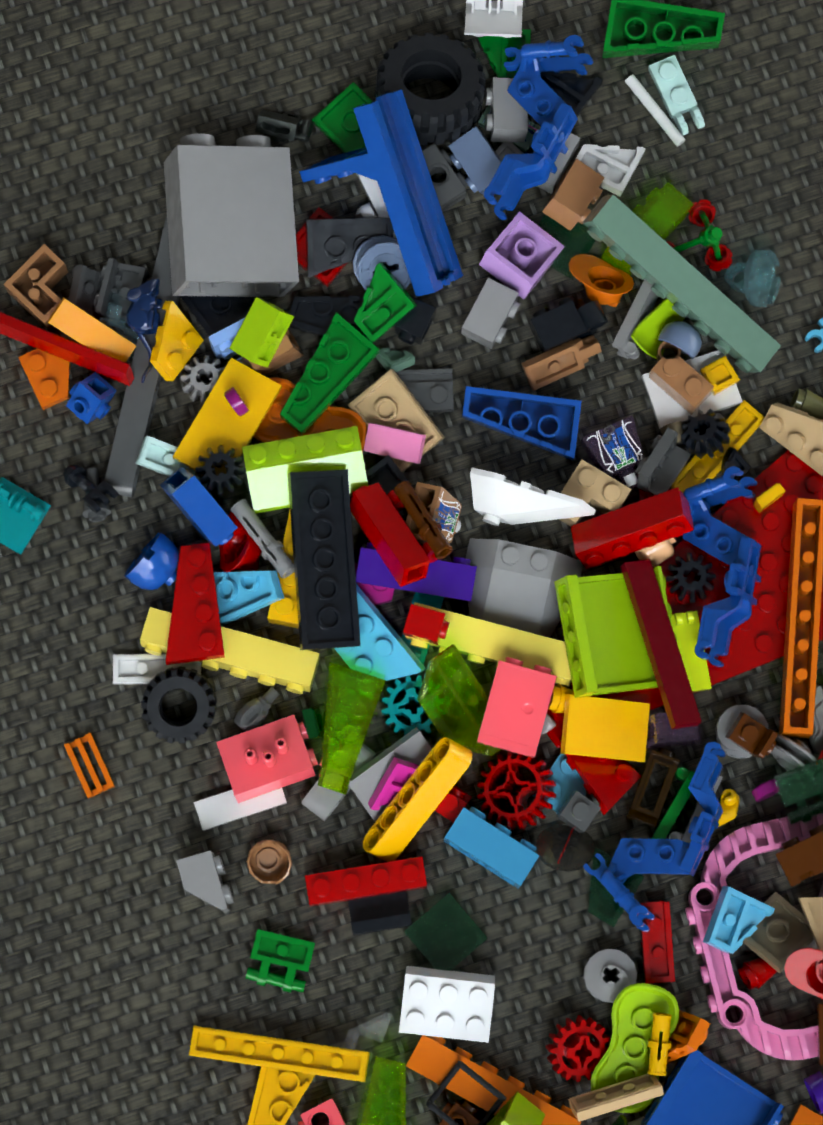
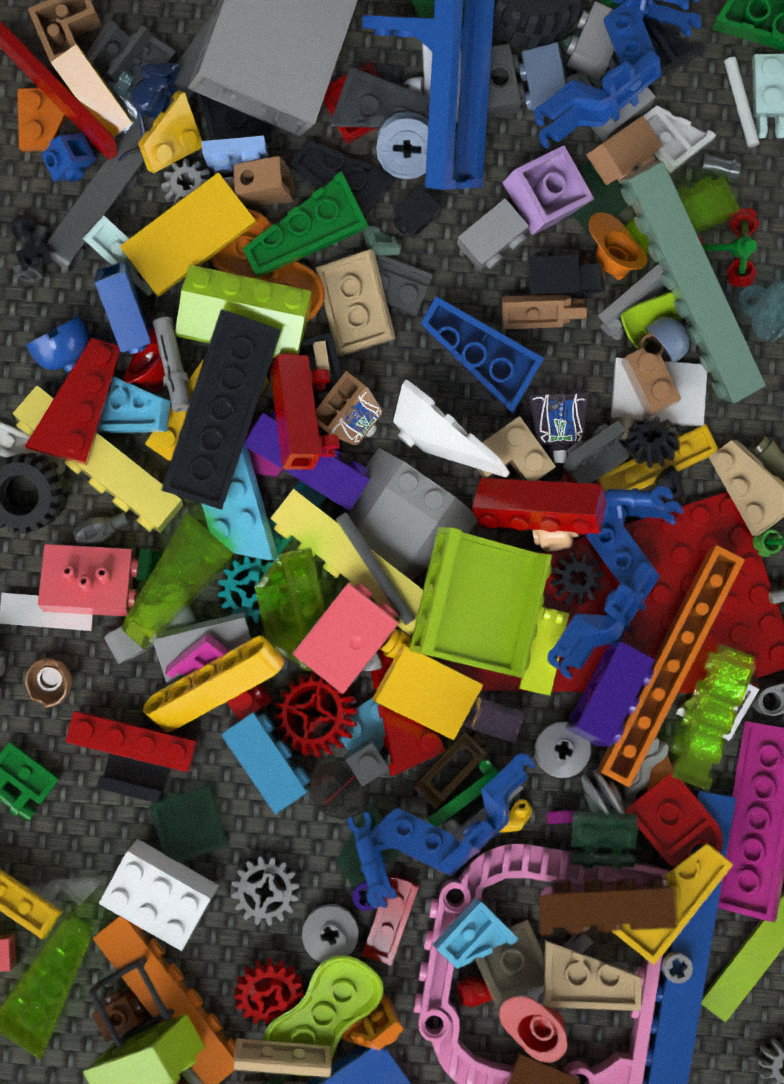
camera: 25 degrees right, 5 degrees up
black gear [195,445,246,496] -> none
magenta tile [224,387,249,416] -> none
lime hinge [229,297,295,368] -> none
green wing [354,262,417,343] -> none
bright pink tile [363,422,426,464] -> none
reddish brown pin [394,481,453,559] -> none
red brick [403,604,450,645] -> none
dark red tile [621,559,702,730] -> none
yellow pin [647,1013,672,1076] -> none
yellow tile [700,355,740,396] -> none
reddish brown bracket [725,712,778,758] -> none
yellow tile [753,483,785,513] -> none
none -> light grey gear [231,855,300,926]
none -> tan tile [313,341,332,377]
none -> dark grey bar [336,513,416,625]
none -> dark purple bush [353,881,375,911]
none -> dark purple brick [565,641,655,746]
none -> dark grey pin [701,153,742,182]

